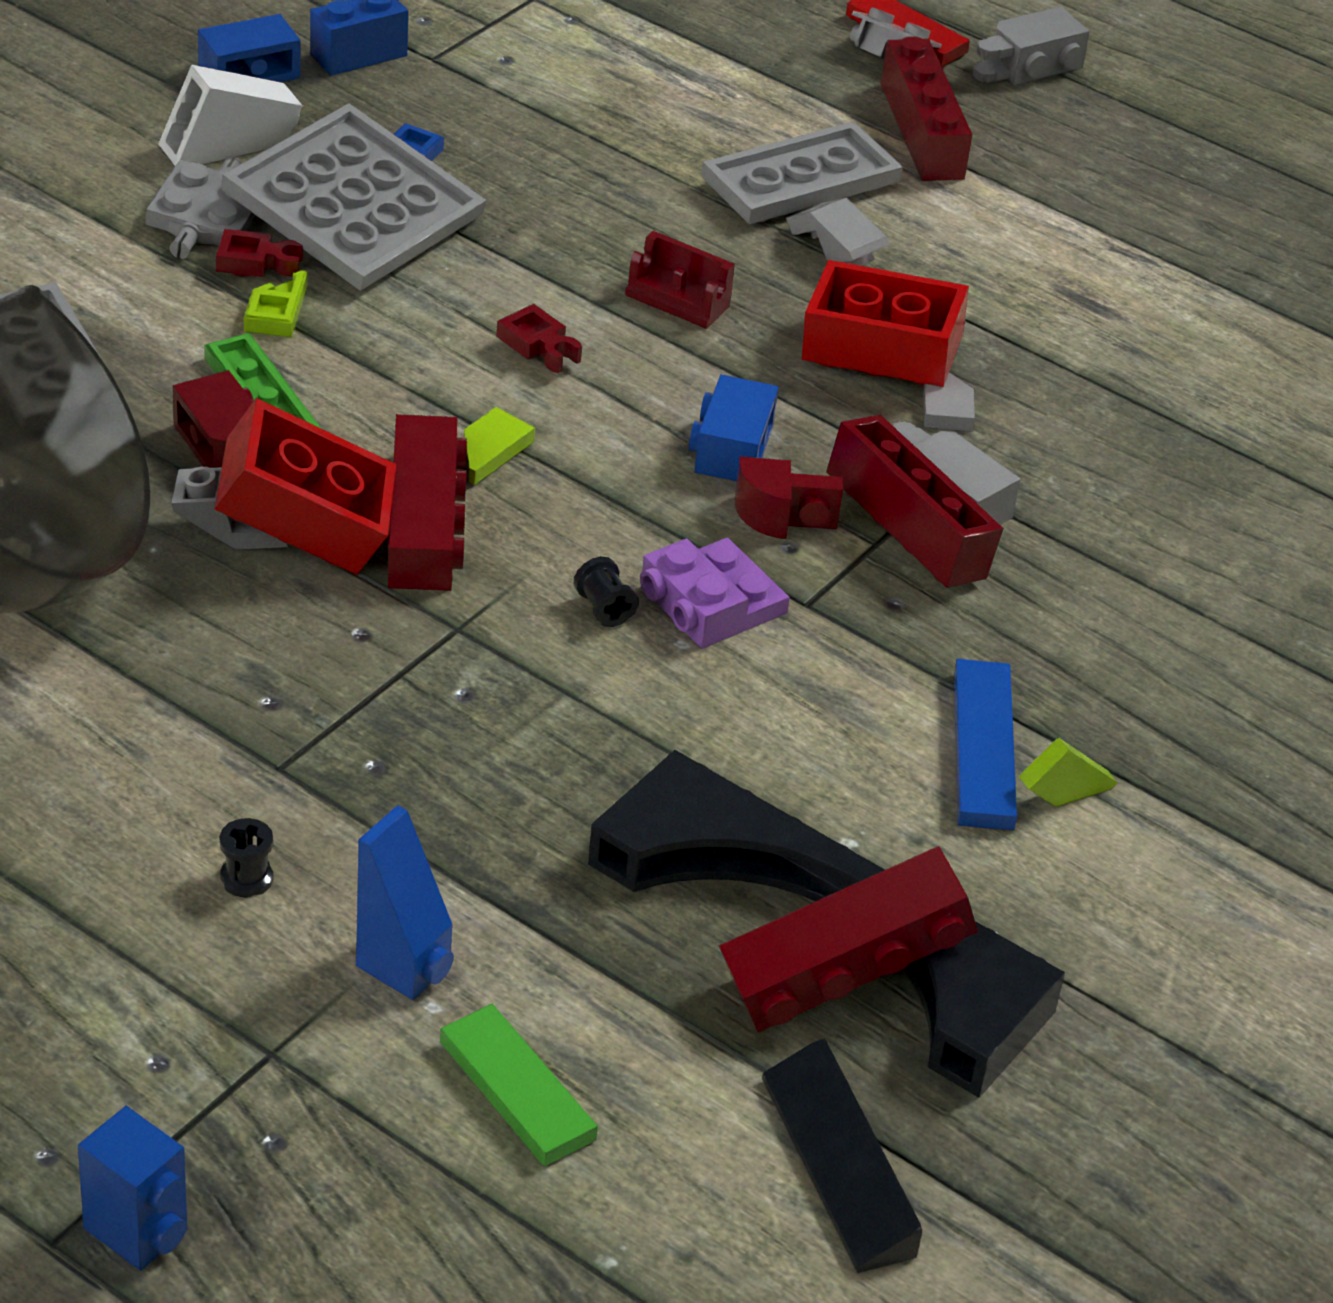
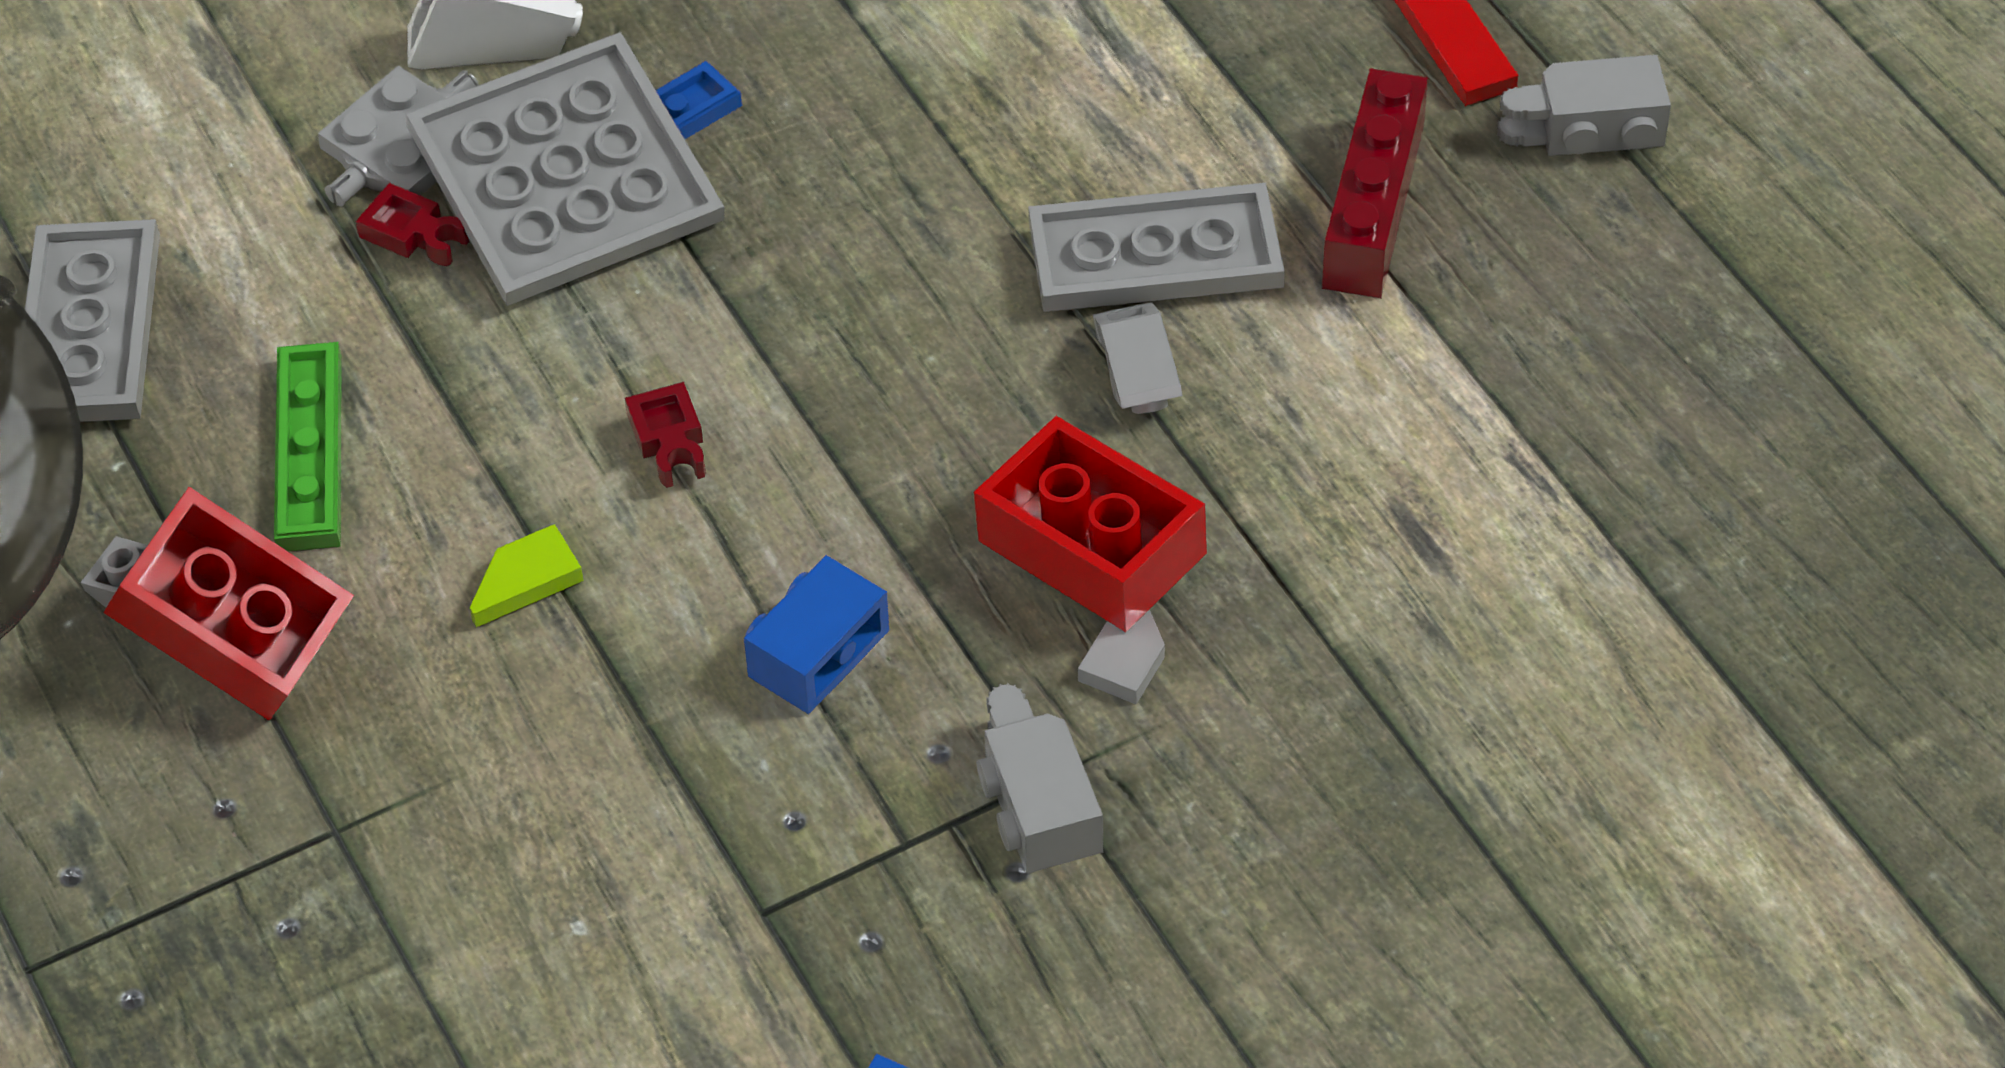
camera: 30 degrees right, 10 degrees up
dark red hinge [173,370,254,468] -> none
lime tile [243,270,308,337] -> none
dark red brick [388,414,467,591] -> none
black bush [573,556,639,627] -> none
dark red hinge [625,231,735,329] -> none
medium lavender plate [640,537,790,649] -> none
dark red brick [735,457,843,539] -> none
dark red brick [826,414,1004,588] -> none
light grey hinge [850,7,942,57] -> none

